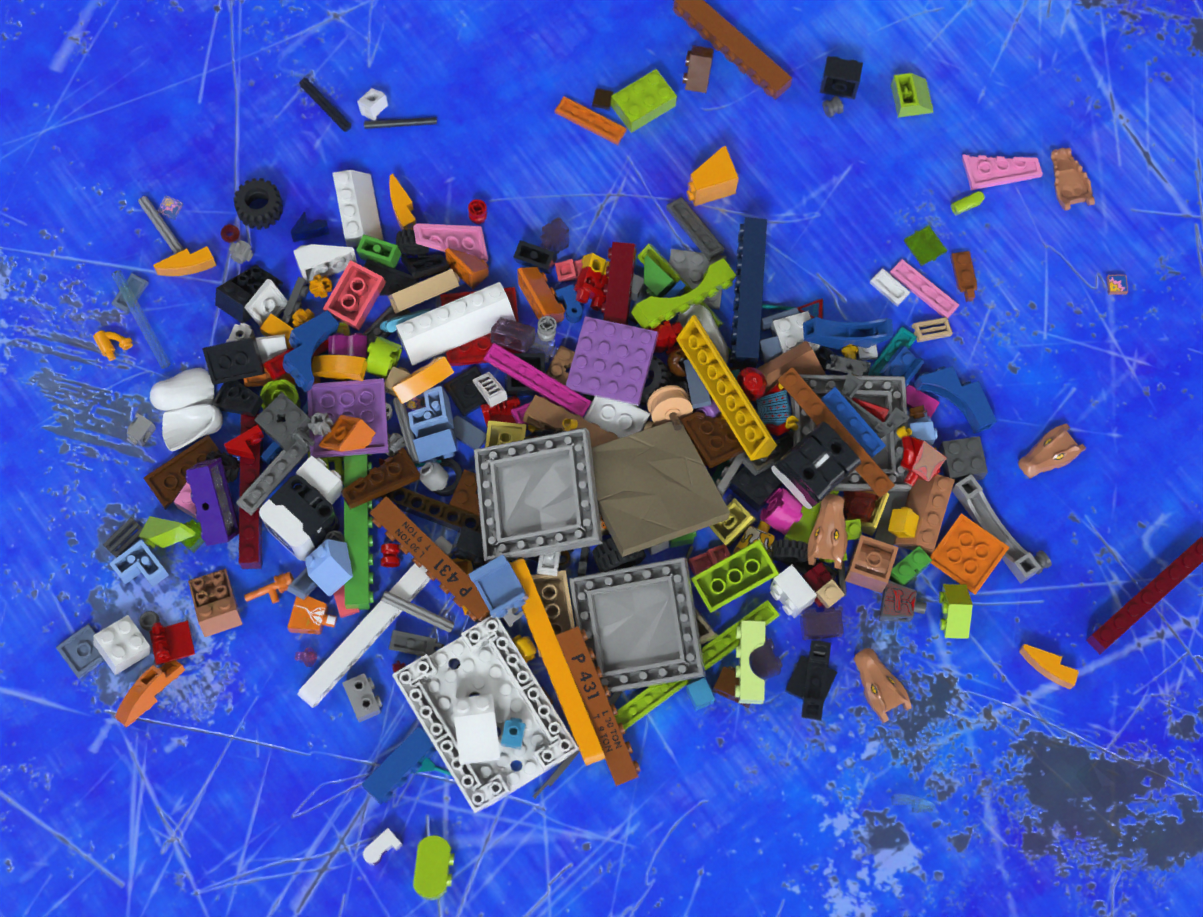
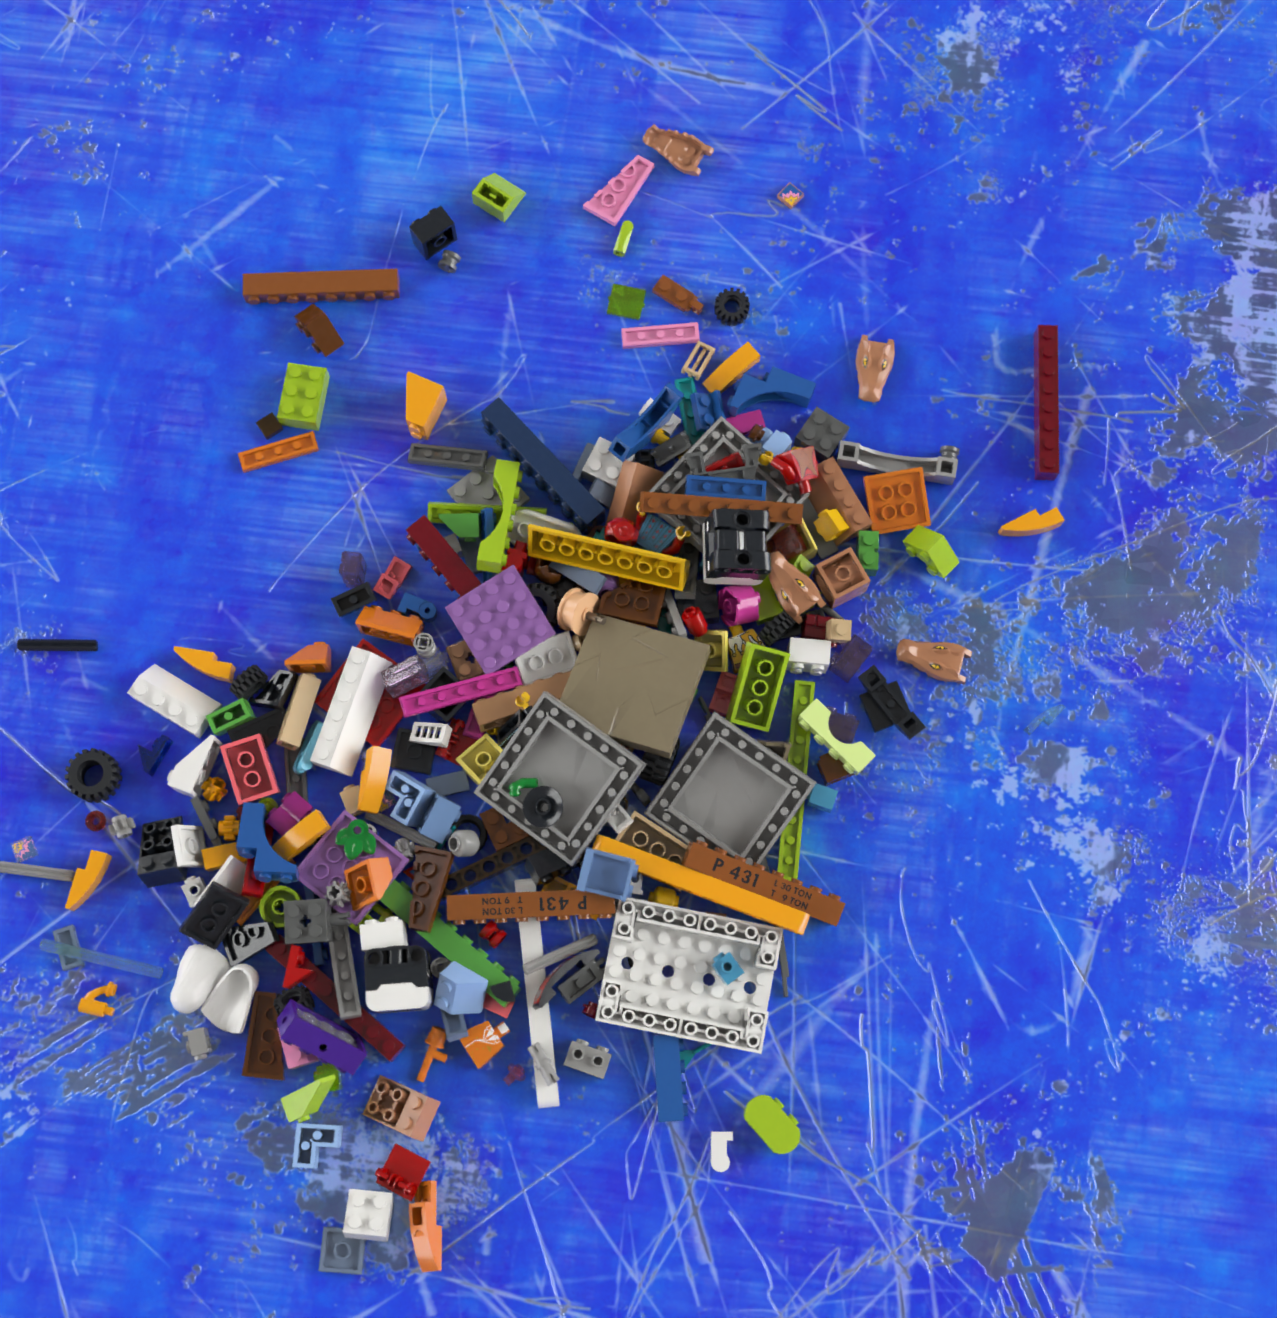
camera: 45 degrees left, 5 degrees up
dark grey tile [103,517,143,558] -> none
dark grey plate [139,611,160,631] -> none
white brick [357,88,388,121] -> none
bar [364,117,437,129] -> none
lime brick [366,337,402,380] -> none
bright pink wing [413,223,488,262] -> none
white slope [452,694,500,765] -> none
red wheel [468,199,487,224] -> none
red hips [574,253,610,311] -> none
piece [762,298,823,319] -> none
white tile [870,268,910,307] -> none
dark grey torso [879,581,927,622] -> none
none -> green plate [335,819,376,860]
none -> black tile [490,981,516,1002]
none -> green arm [508,778,538,796]
none -> black dish [523,786,563,828]
none -> light grey pin [527,1042,560,1086]
none -> black slope [532,949,600,1010]
none -> red brick [681,606,708,637]
none -> light orange slope [702,342,761,393]
none -> black tyre [714,288,750,326]

